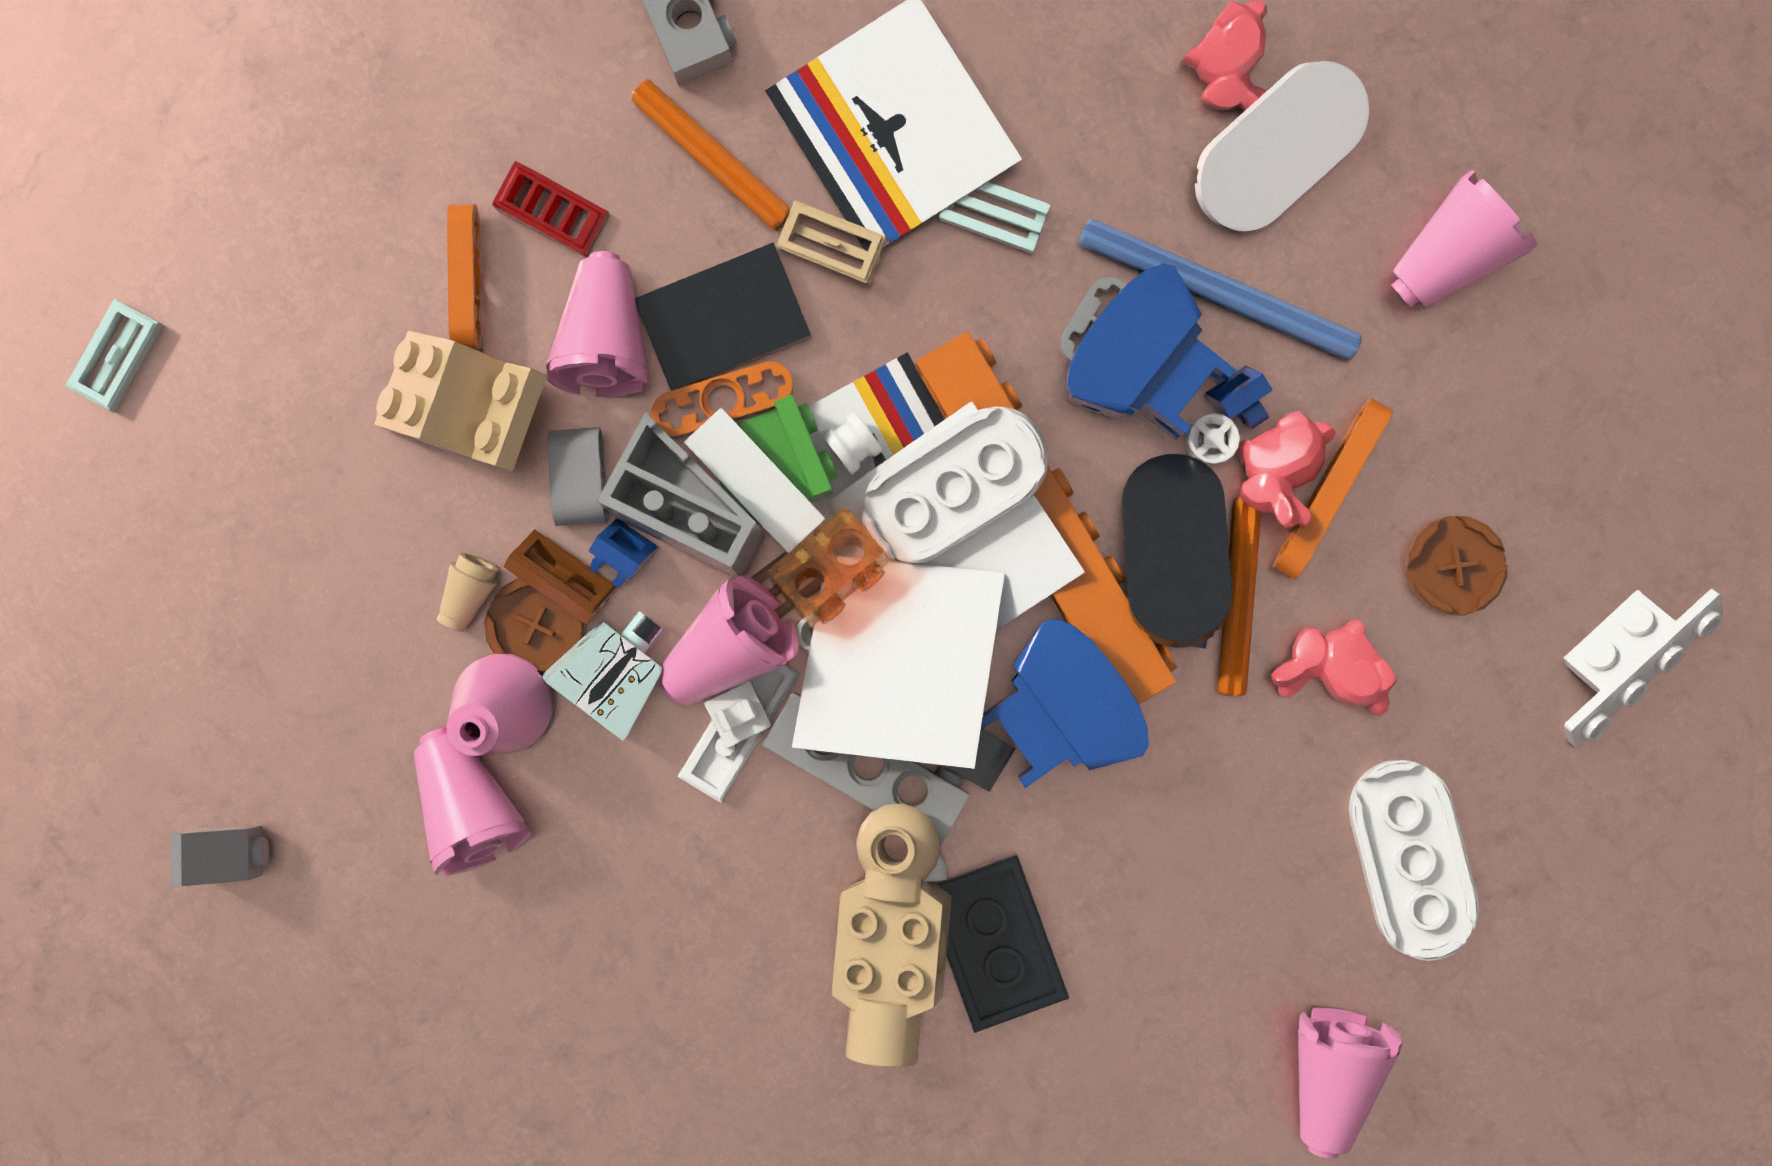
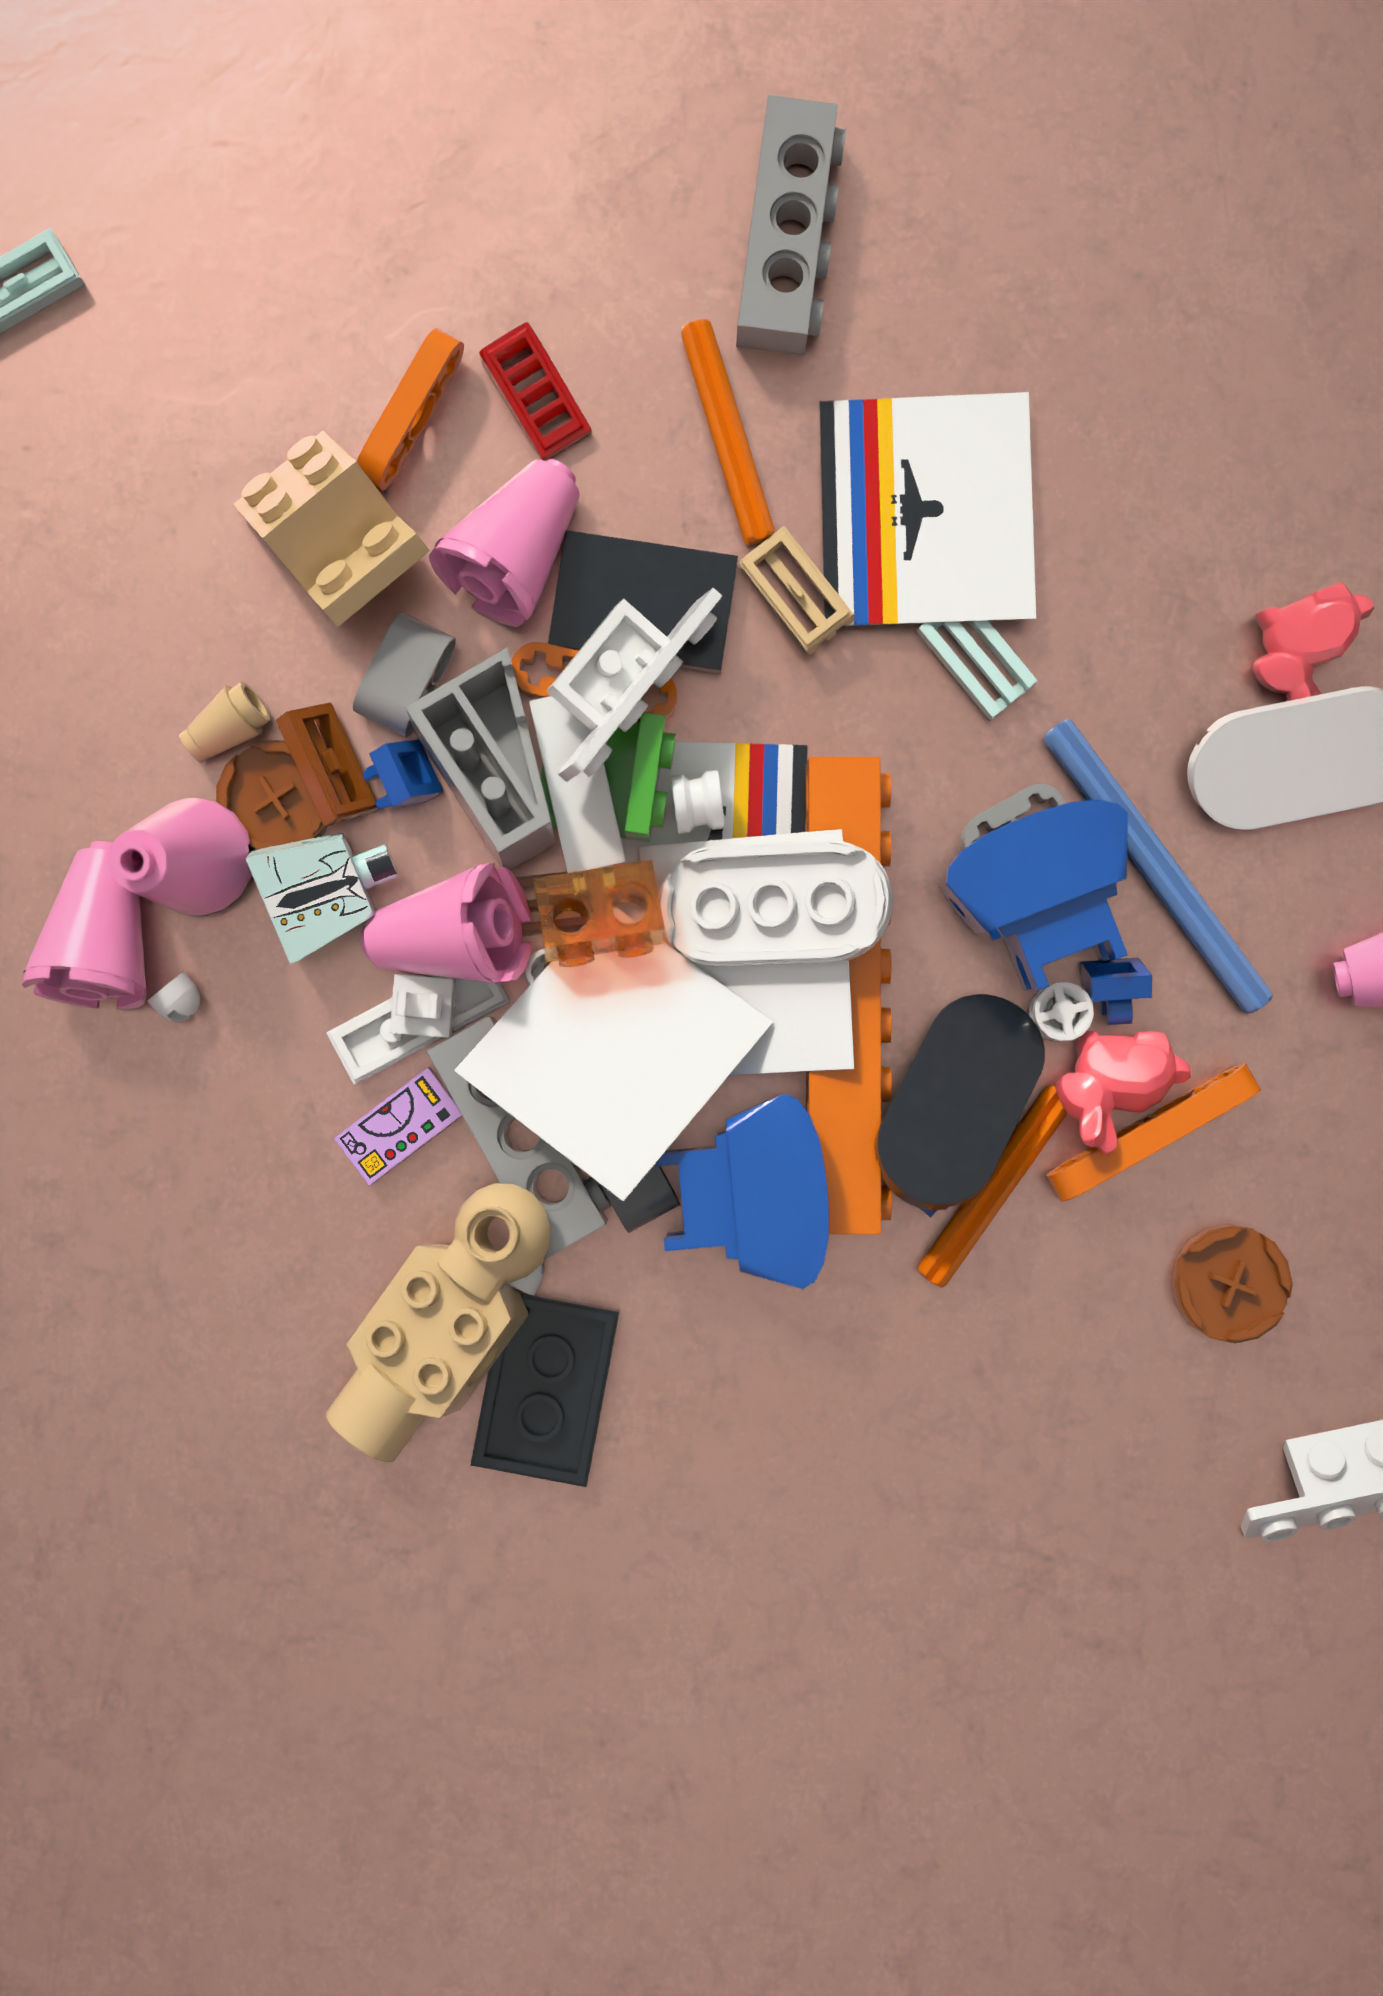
camera: 25 degrees right, 0 degrees up
coral animal [1271,618,1397,717] -> none
bright pink cone [1298,1008,1402,1159] -> none
white tile [1349,760,1479,961] -> none
none -> white hinge [147,971,201,1023]
none -> lavender tile [334,1067,462,1186]
none -> white bracket [546,588,722,782]

